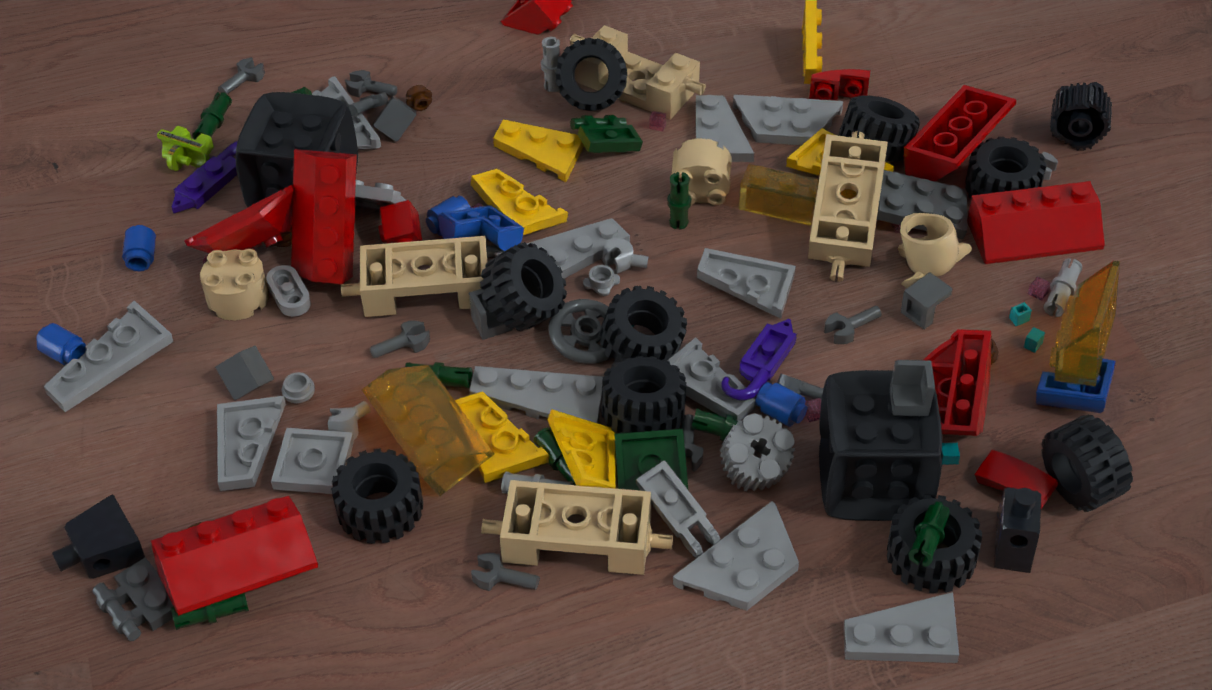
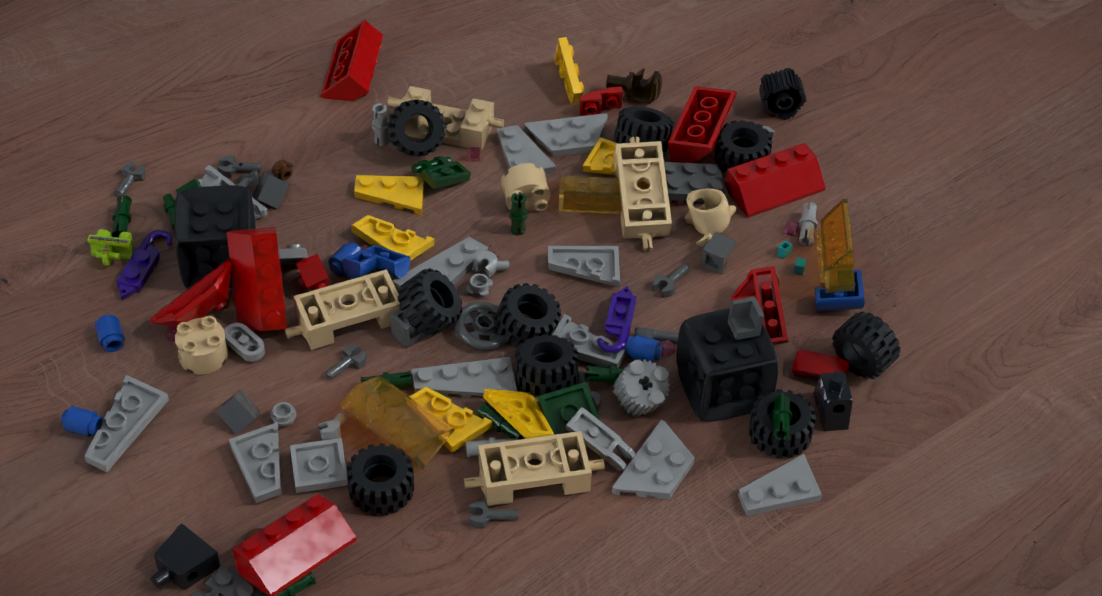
camera: 20 degrees left, 0 degrees up
none -> dark brown piece [606,68,662,104]

